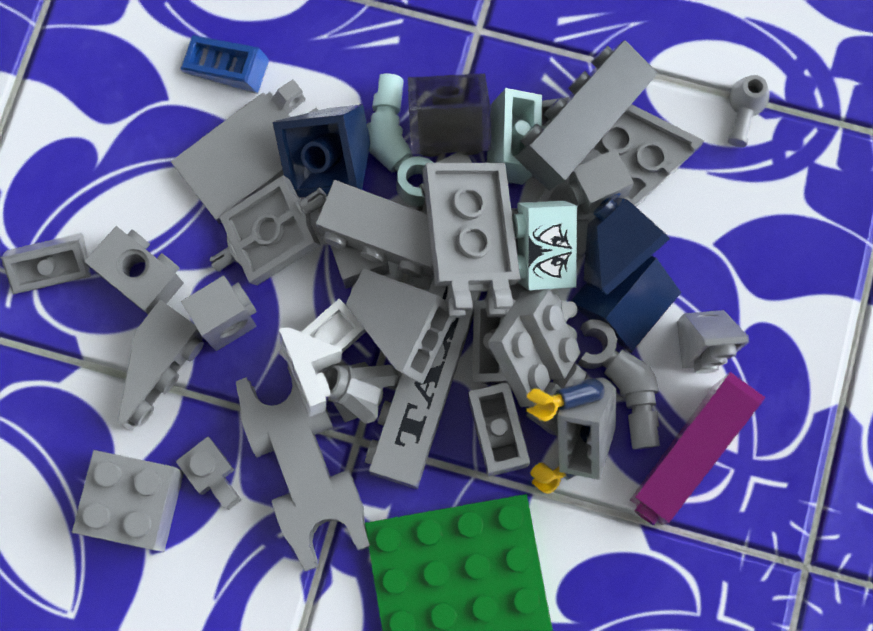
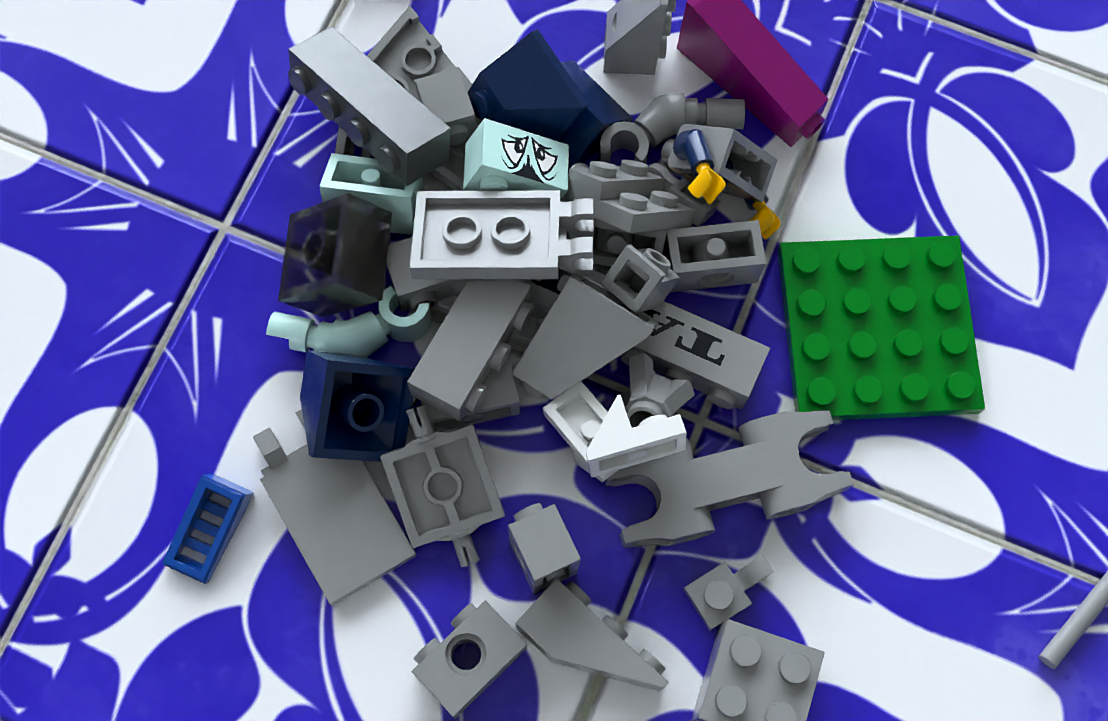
camera: 90 degrees left, 5 degrees down
none -> light grey brick [601,244,680,314]

